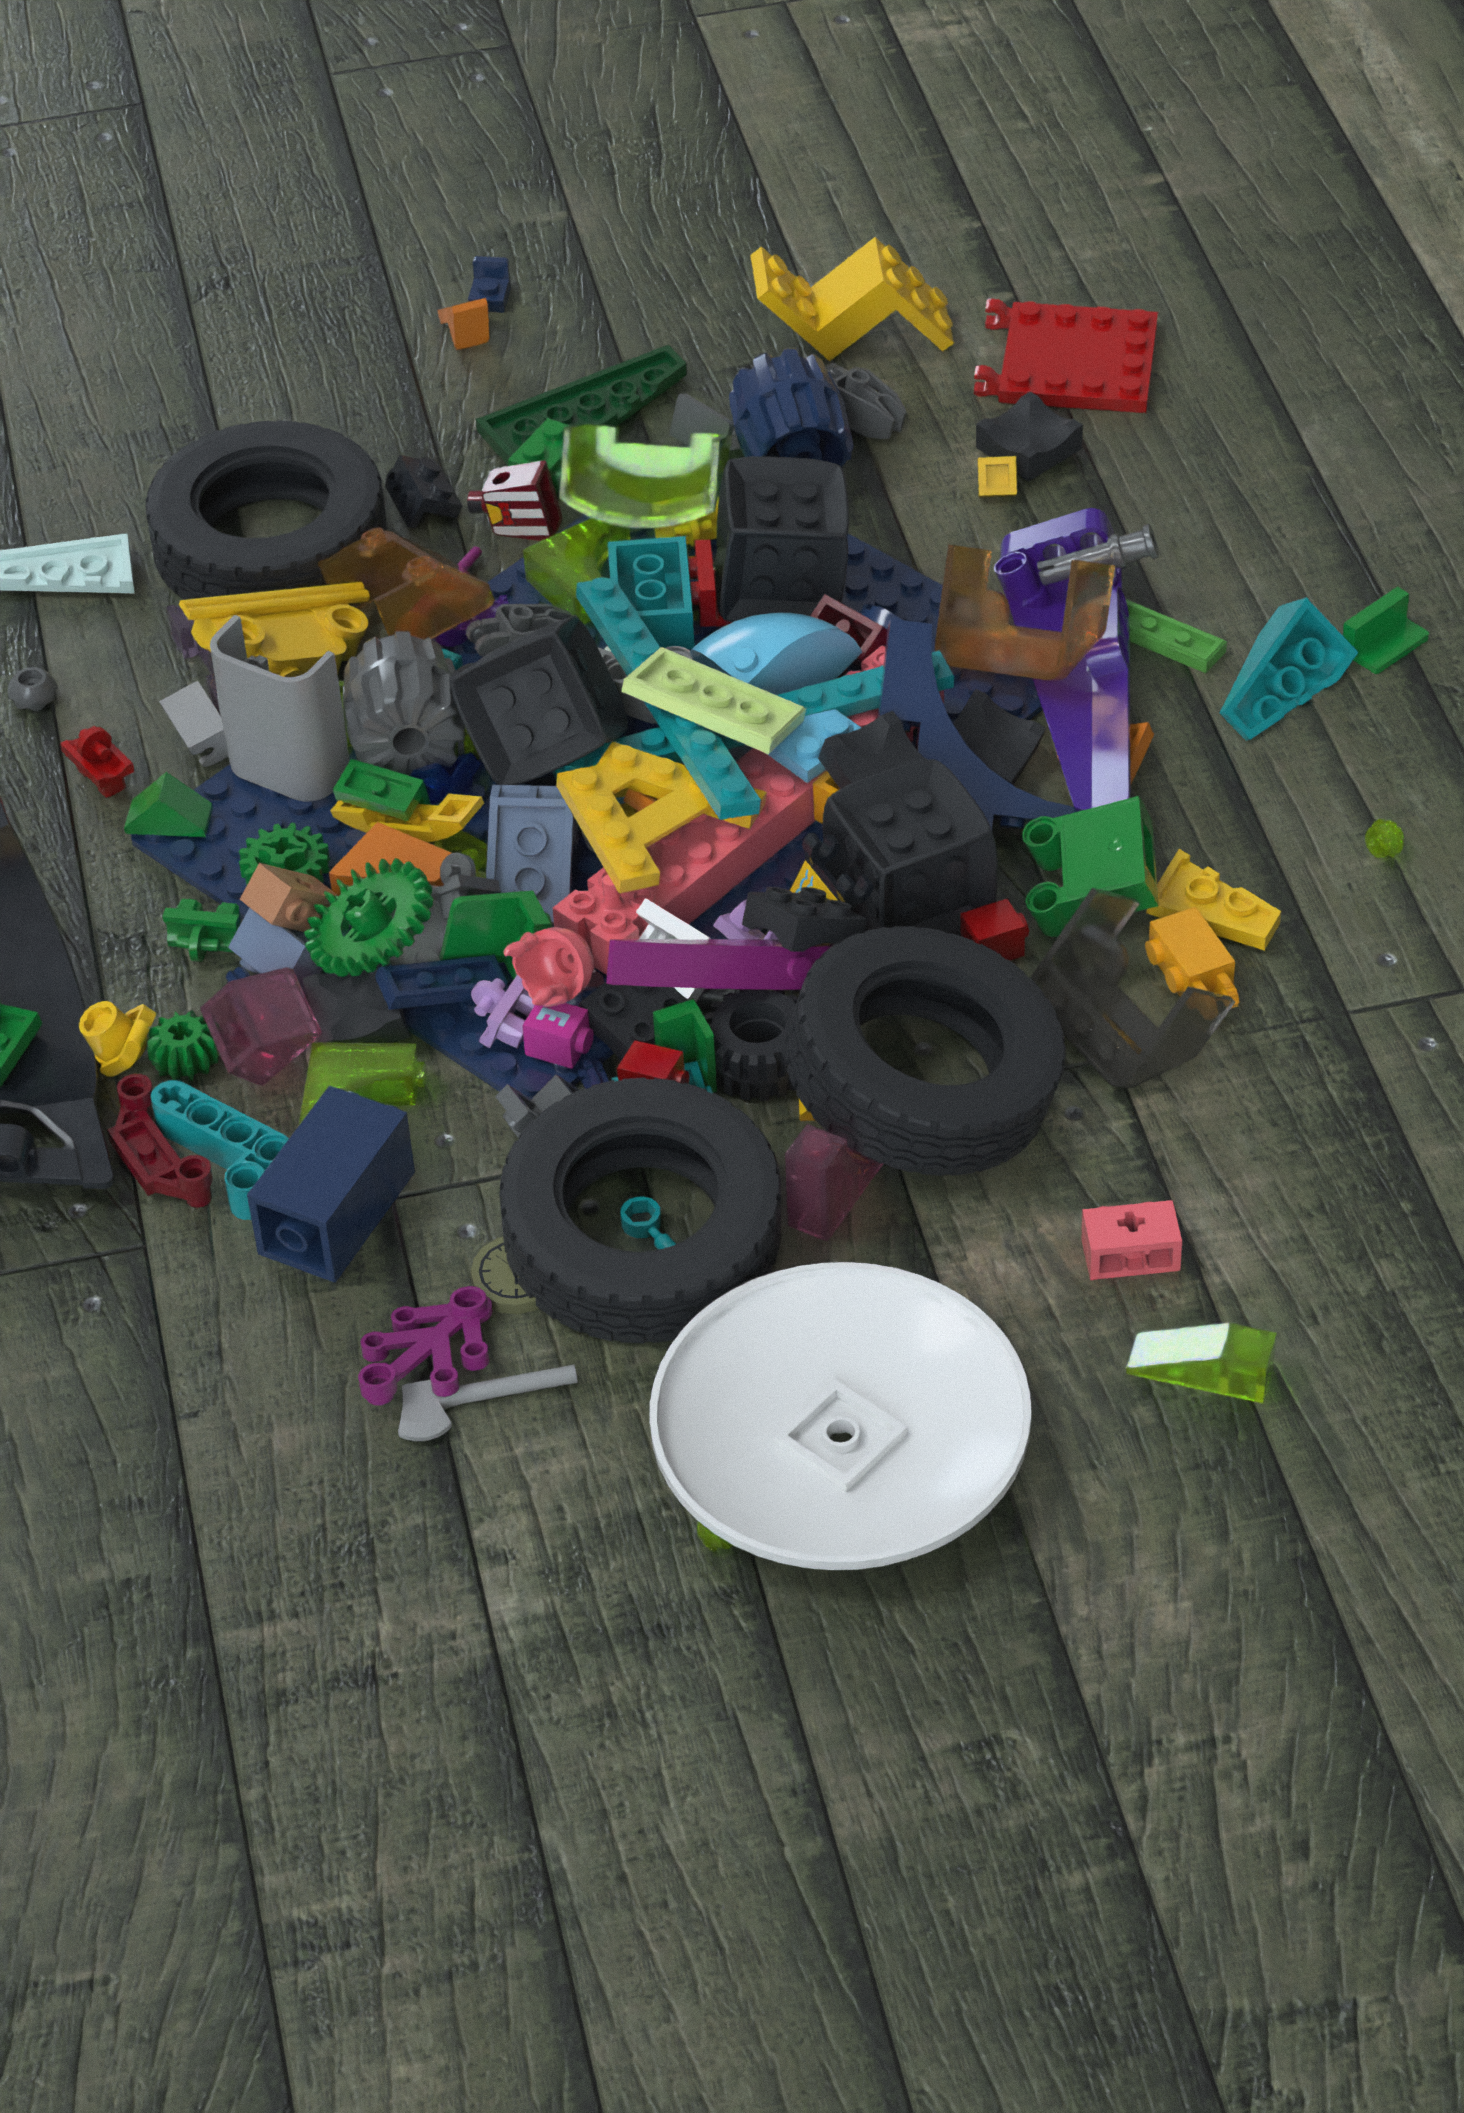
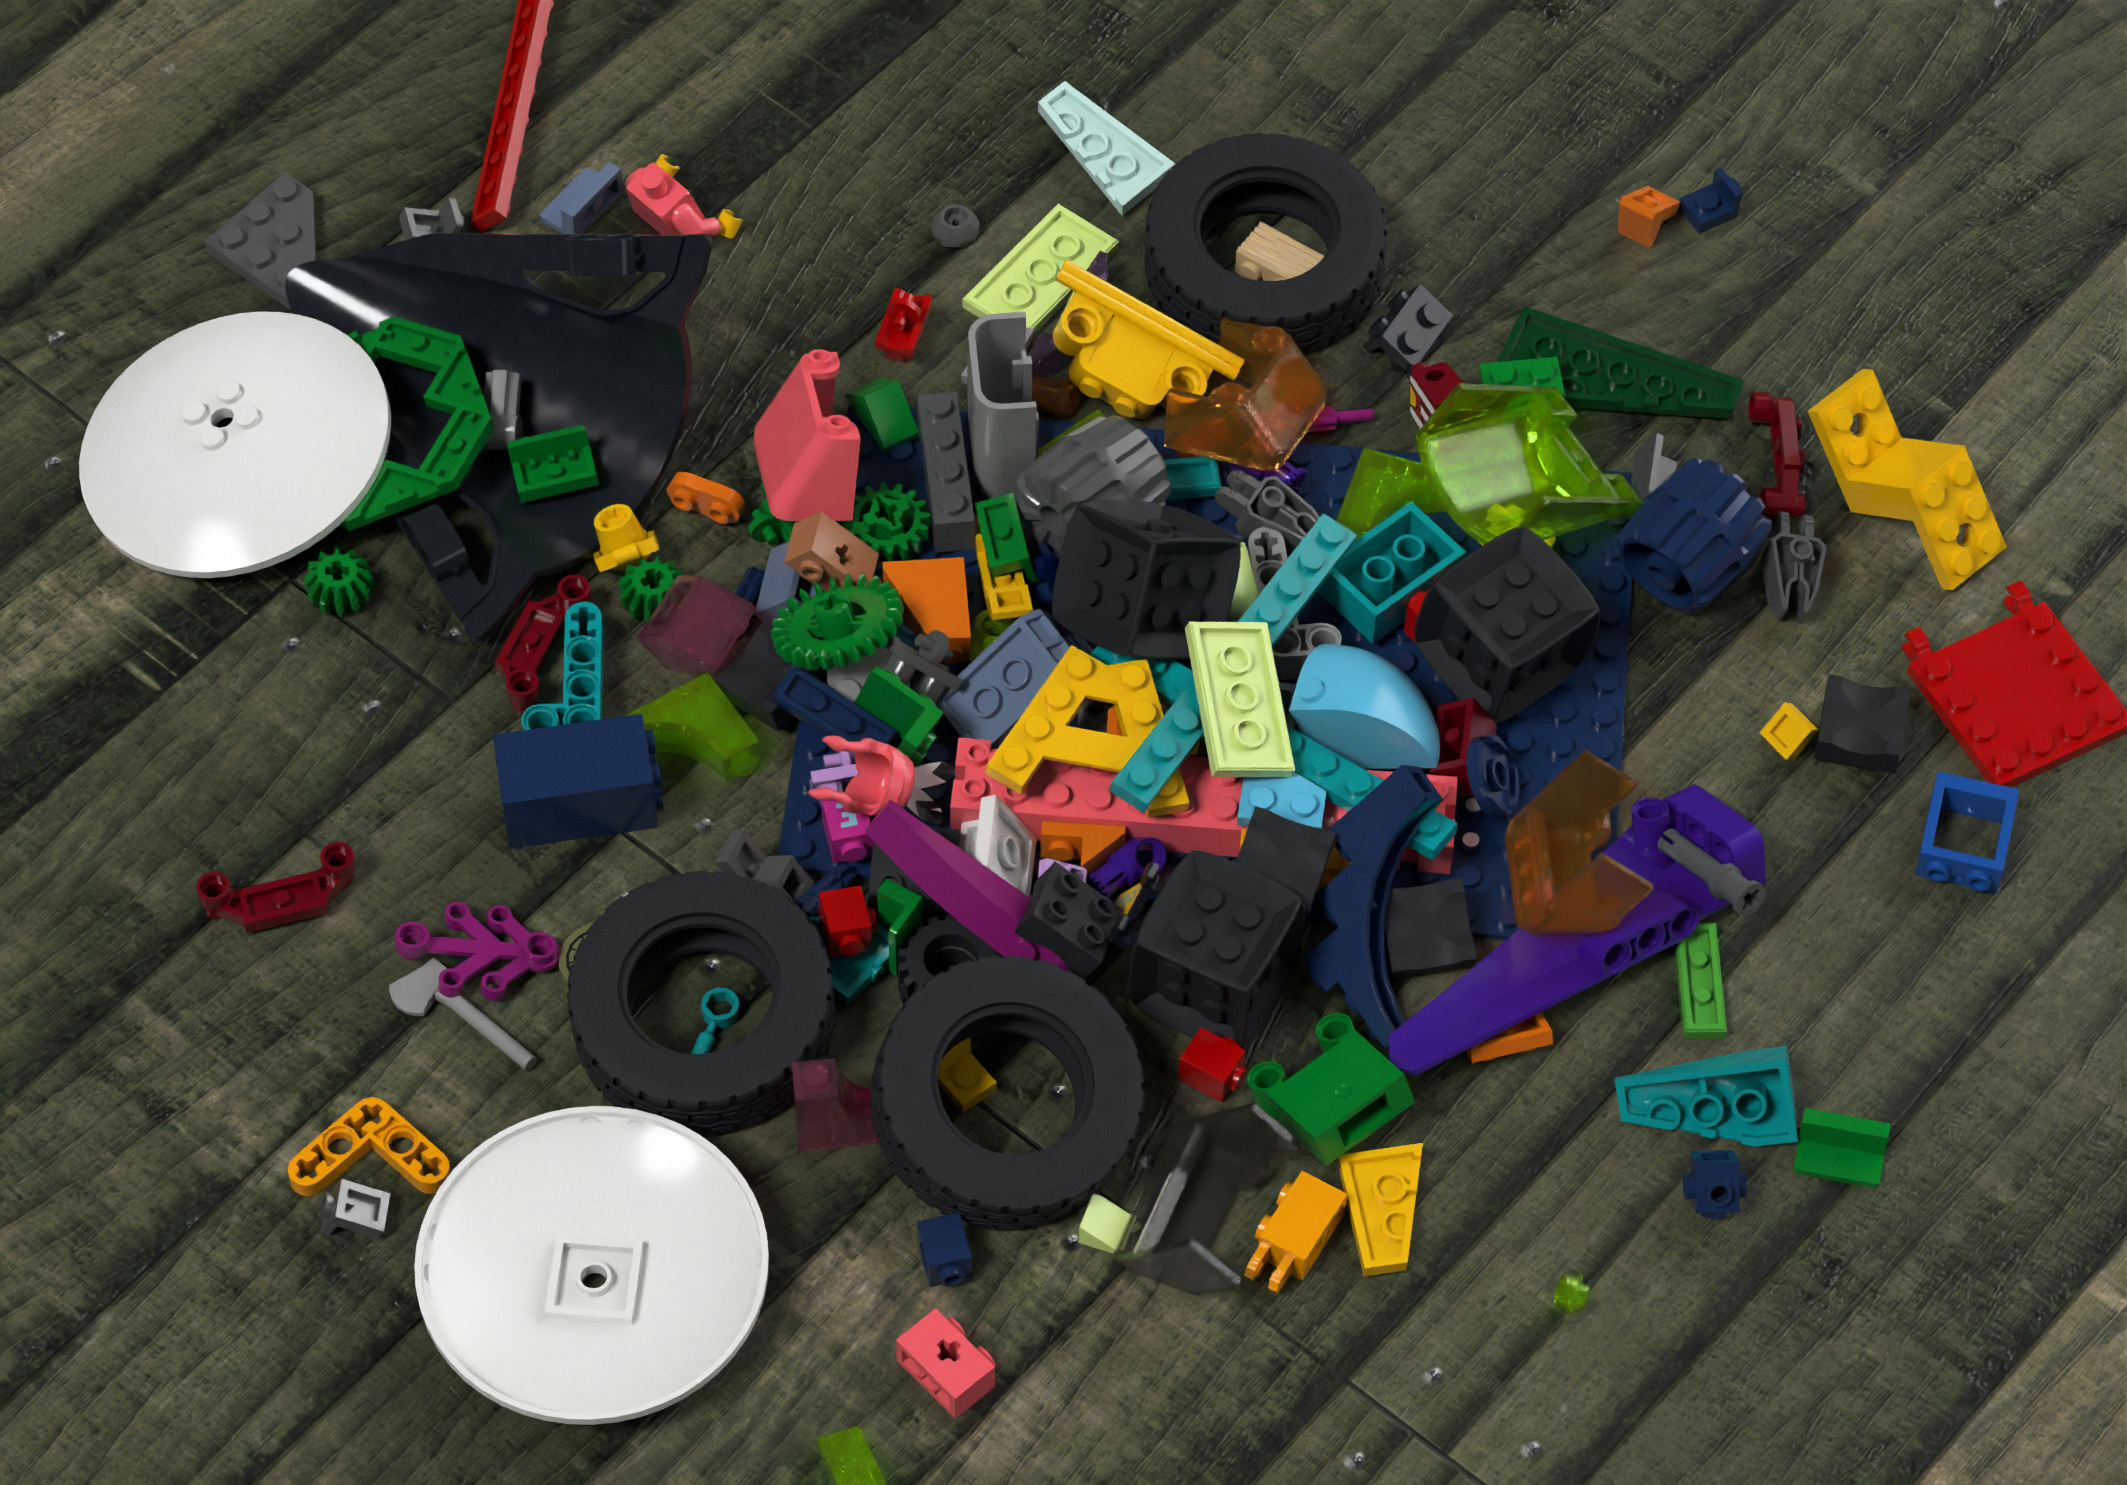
camera: 50 degrees right, 10 degrees up
none -> dark red plate [196,842,356,933]
none -> light orange beam [288,1097,451,1196]
none -> flat silver bracket [318,1179,390,1239]
none -> orange plate [667,472,746,524]
none -> coral windscreen [753,349,861,521]
none -> dark grey brick [917,392,975,553]
none -> dark blue brick [917,1212,972,1287]
none -> yellowish green tile [962,204,1119,334]
none -> orange slope [1040,821,1126,873]
none -> yellowish green slope [1079,1194,1134,1256]
none -> dark purple connector [1086,837,1166,899]
none -> tan brick [1235,222,1325,281]
none -> dark blue brick [1683,1150,1747,1219]
none -> dark red plate [1748,391,1805,520]
none -> blue window [1914,771,2019,893]

